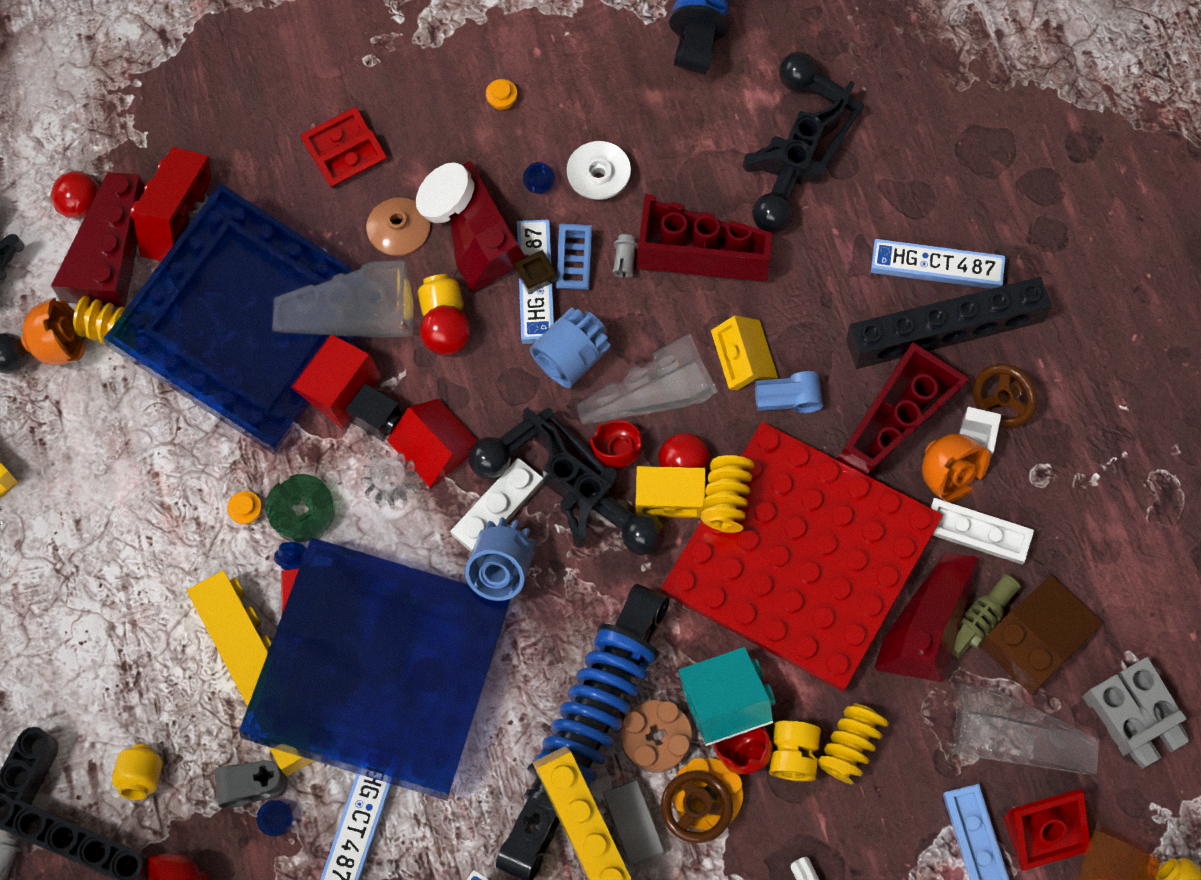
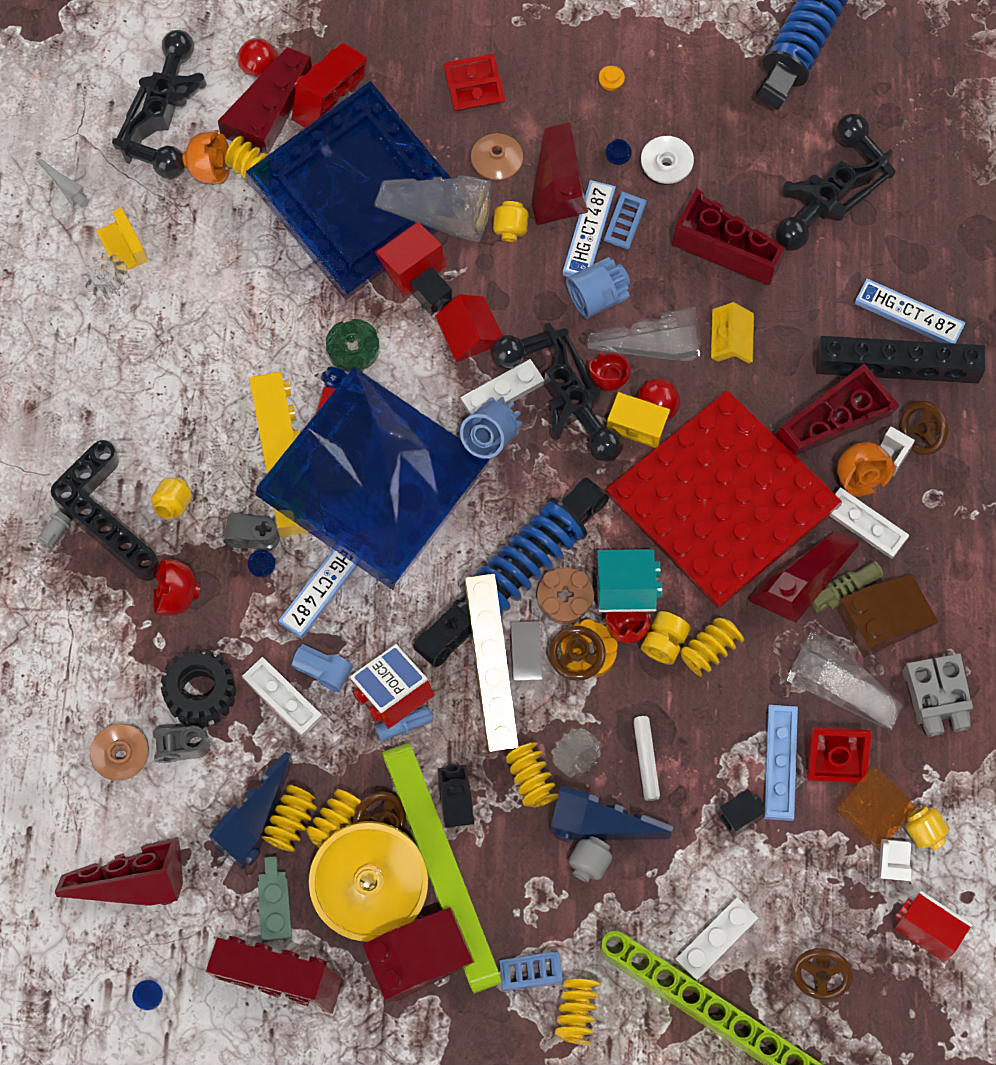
camera: 15 degrees right, 0 degrees up
light orange plate [227,491,262,525] -> none
clear gear [361,450,419,510] -> none
white tile [416,163,474,223] -> none
red hair [419,305,471,355] -> none
dark brown tile [513,250,558,294] -> none
light grey pin [612,234,638,278] -> none
yellow piece [701,455,754,533] -> none
medium blue piece [755,371,823,413] -> none

